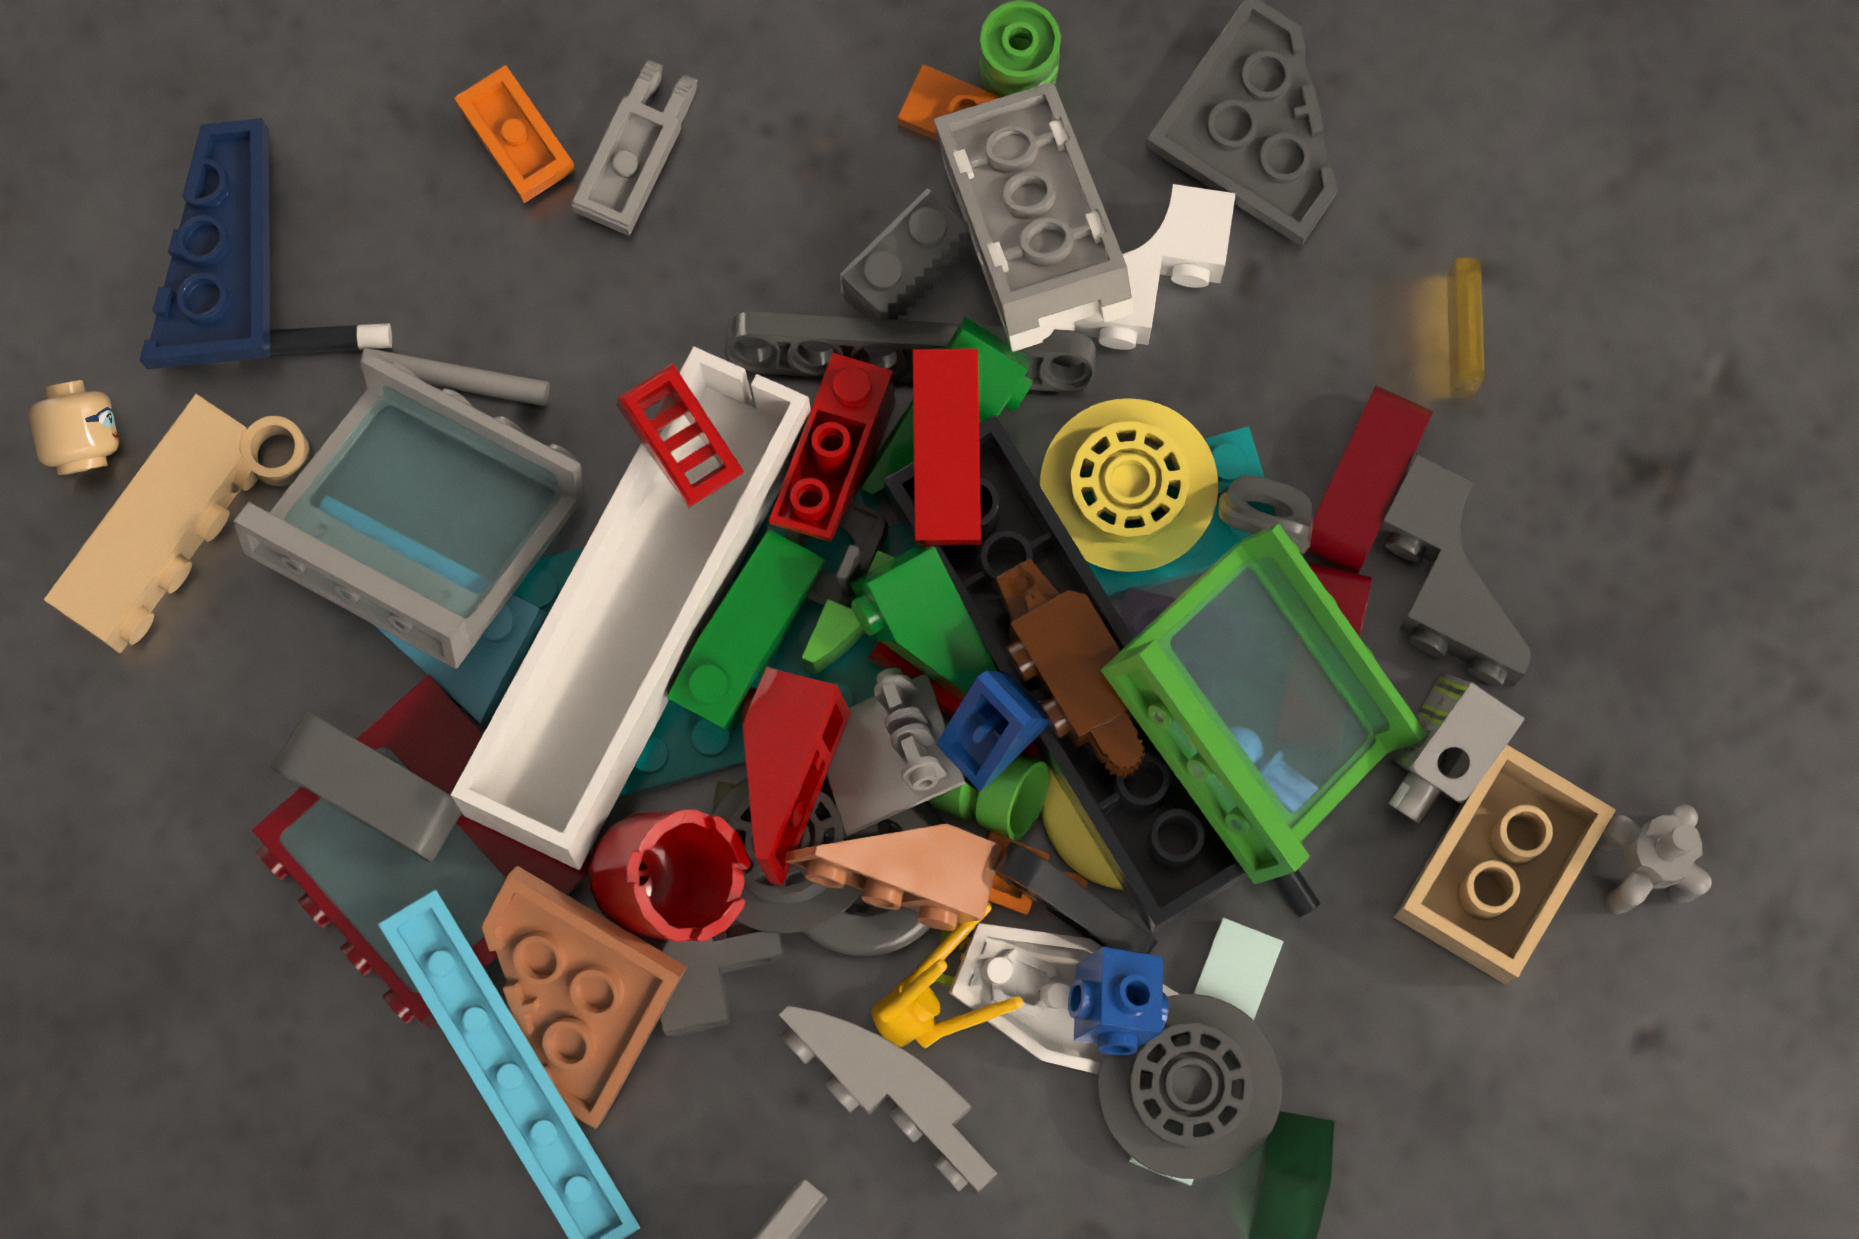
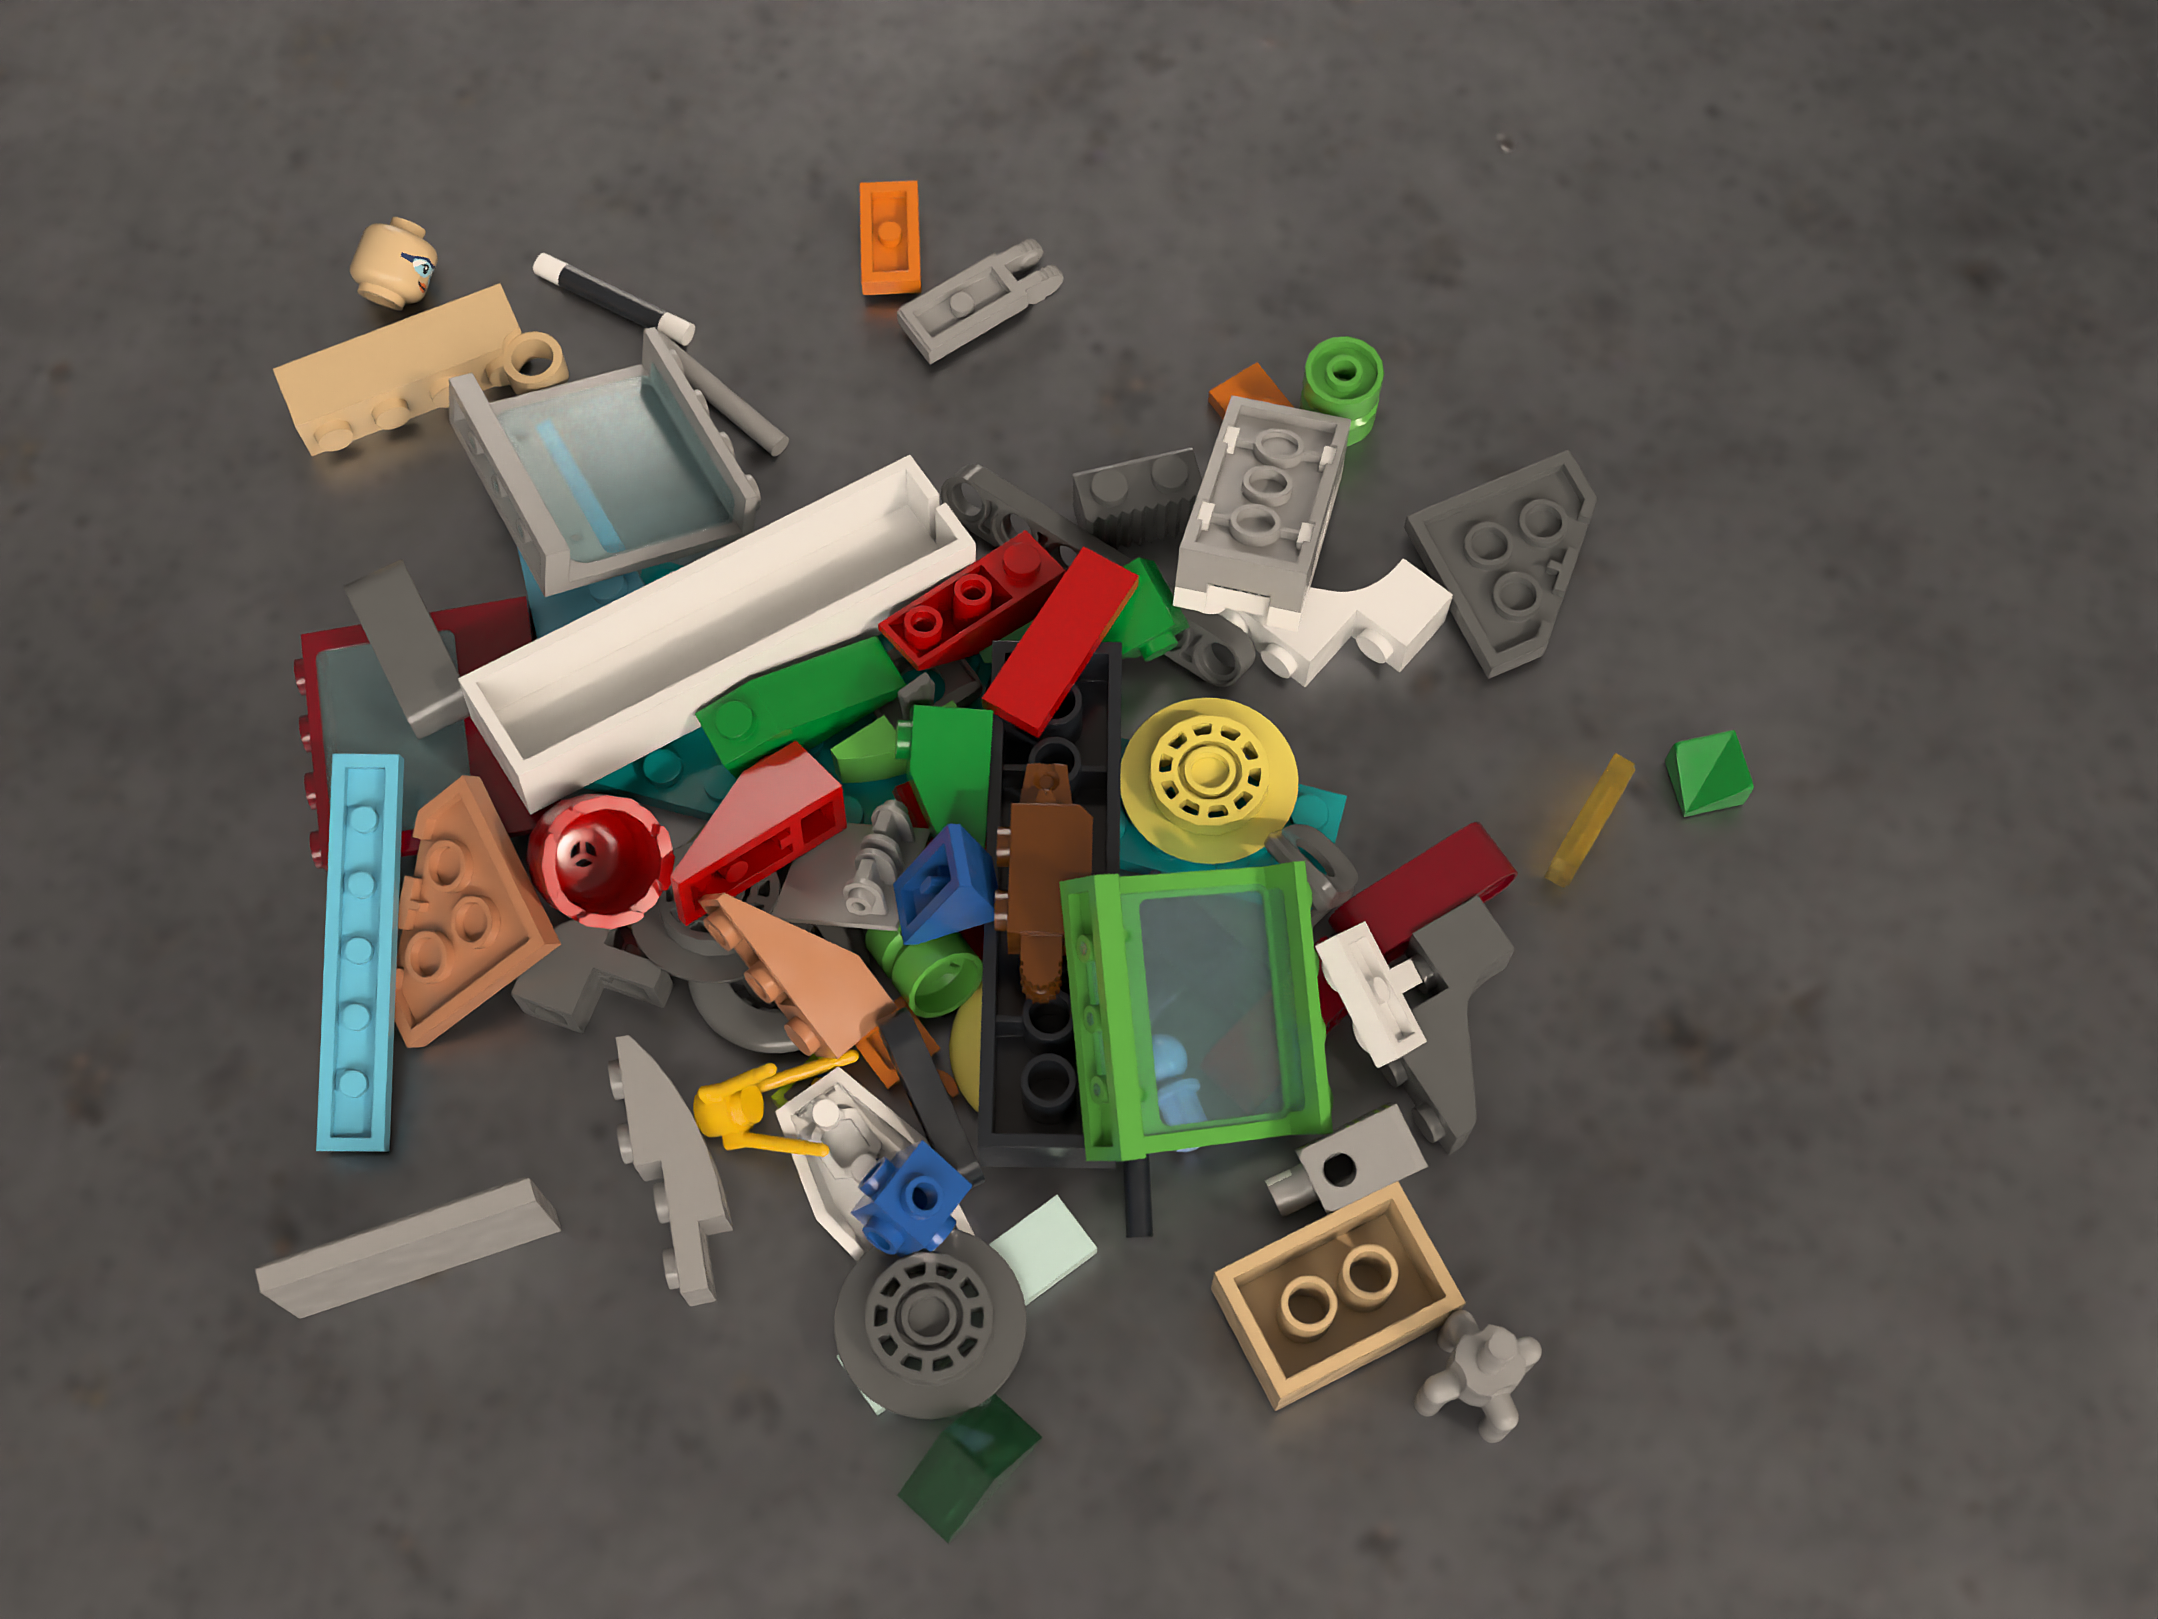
camera: 30 degrees right, 10 degrees down
dark blue wing [139,118,270,370] -> none
red slope [616,363,744,508] -> none
none -> white hinge [1315,922,1427,1068]
none -> green slope [1665,730,1754,817]

